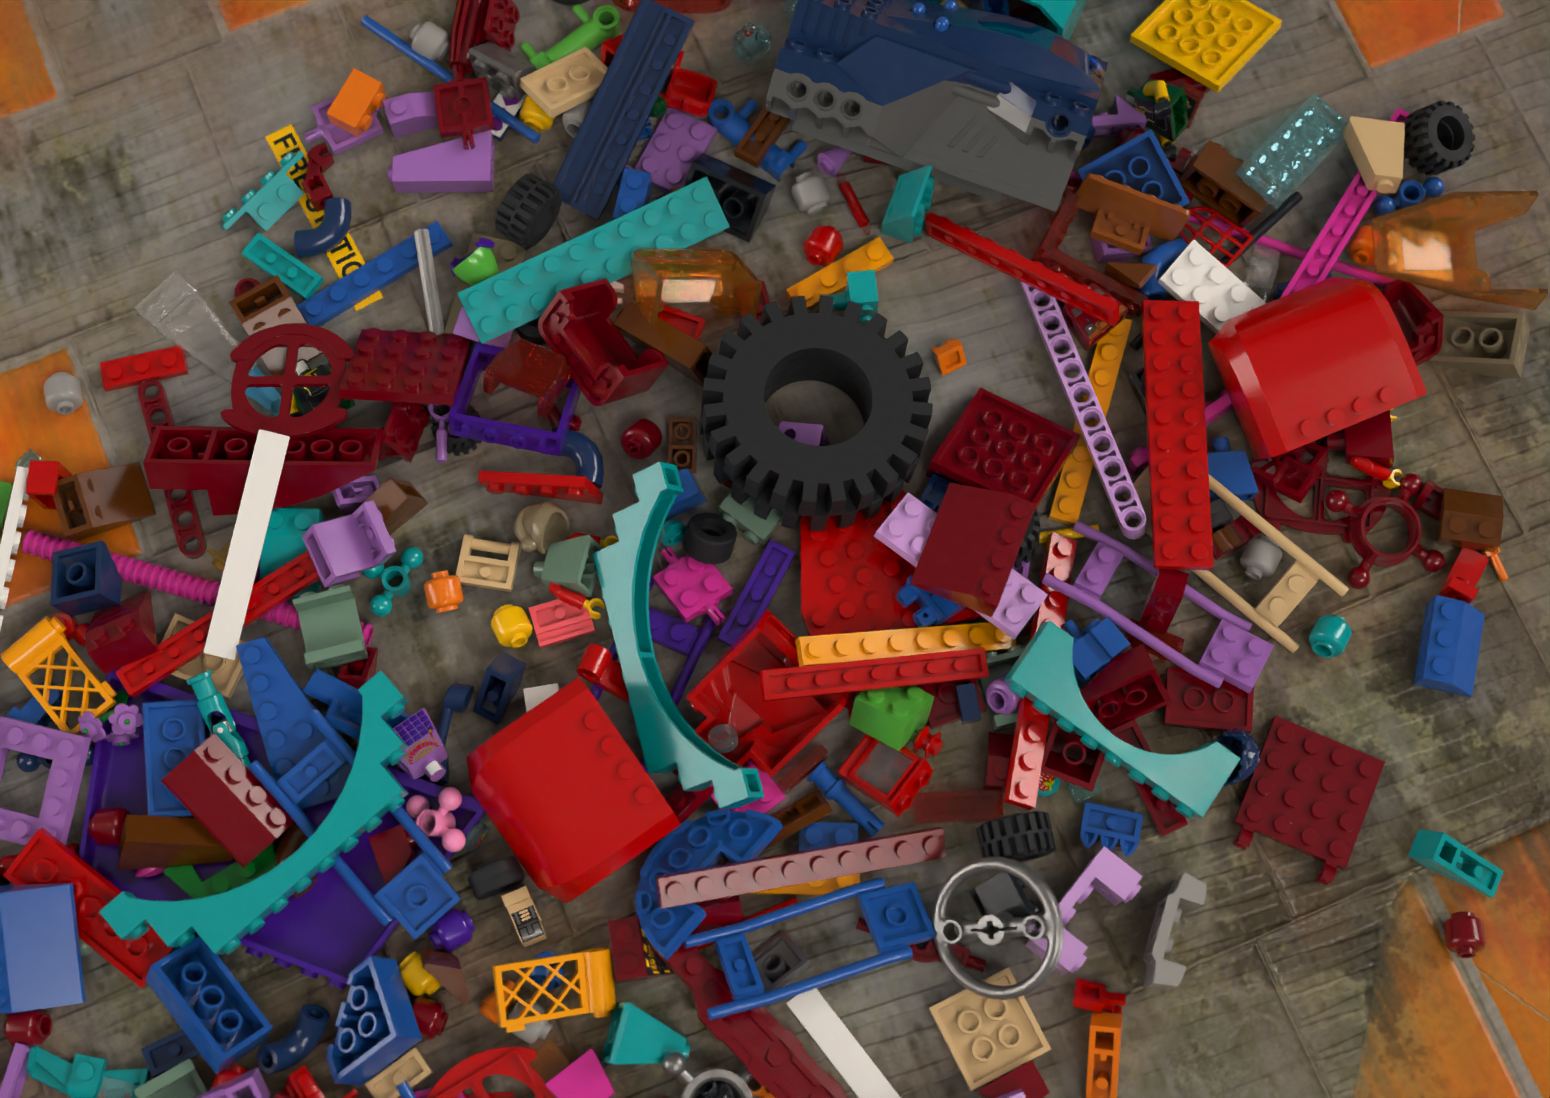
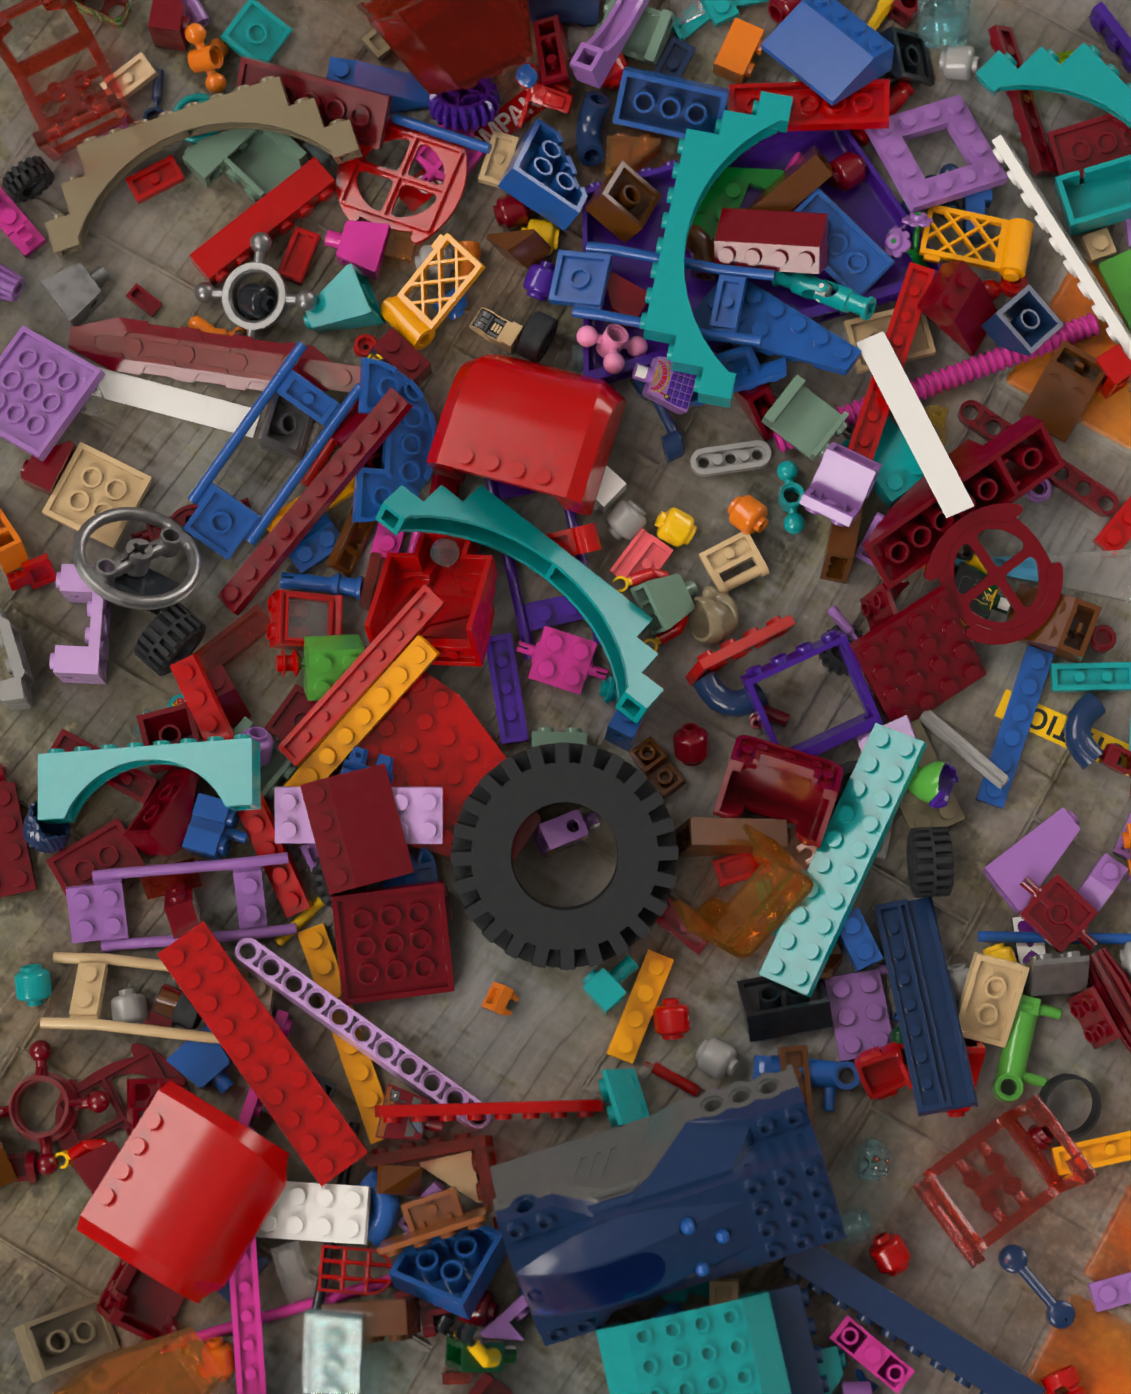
camera: 145 degrees right, 5 degrees up
dark blue slope [473,651,527,724] -> none
clear red piece [483,338,572,418] -> none
black tyre [682,513,737,565] -> none
dark blue piece [955,683,981,725] -> none
blue plate [1079,802,1144,857] -> none
none -> red plate [353,334,377,358]
none -> tan tile [420,1151,482,1203]
none -> reddish brown slope [584,160,662,243]
none -> clear orange slope [605,133,660,176]
none -> light grey head [606,499,646,540]
none -> light grey plate [690,440,771,477]
none -> orange brick [713,17,764,84]

